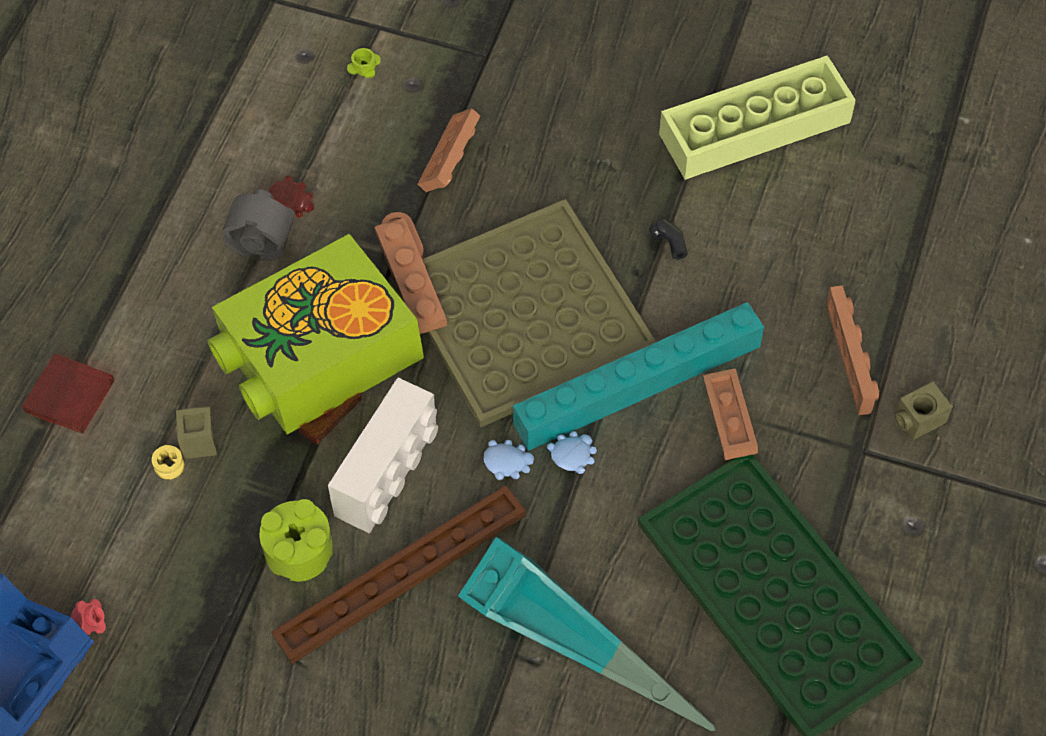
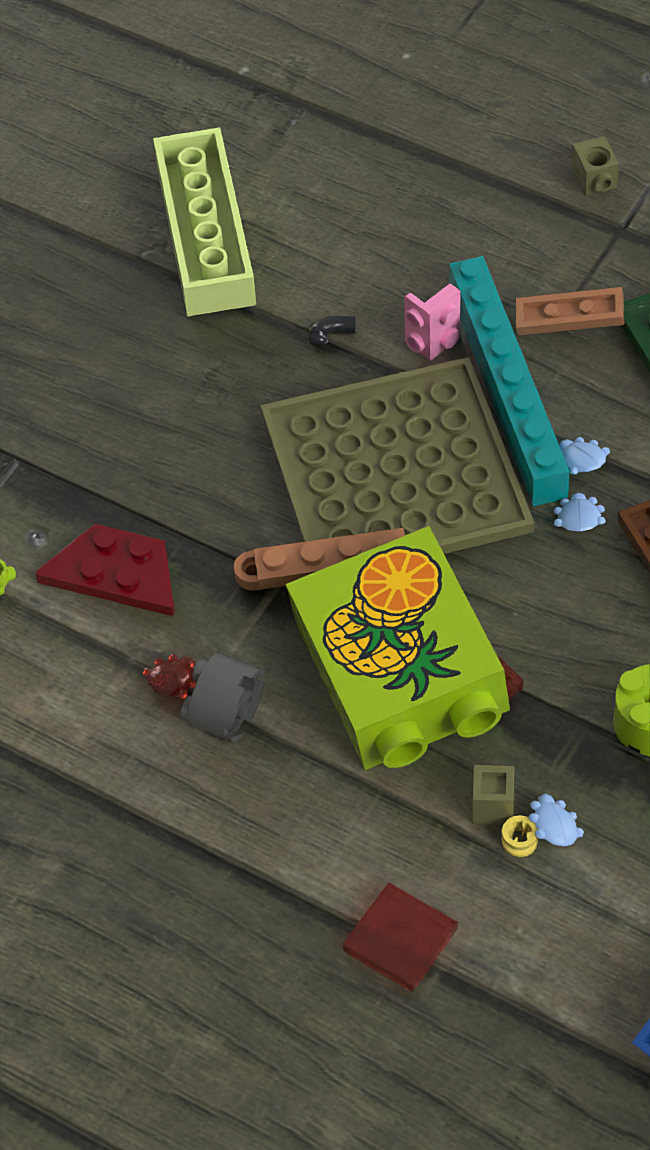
camera: 75 degrees left, 5 degrees down
white brick [328,378,438,534] -> none
nougat plate [417,108,480,192] -> none
nougat plate [826,285,879,415] -> none
none -> dark red wing [36,524,175,616]
none -> bright pink bracket [404,284,460,361]
none -> light blue piece [528,793,584,847]

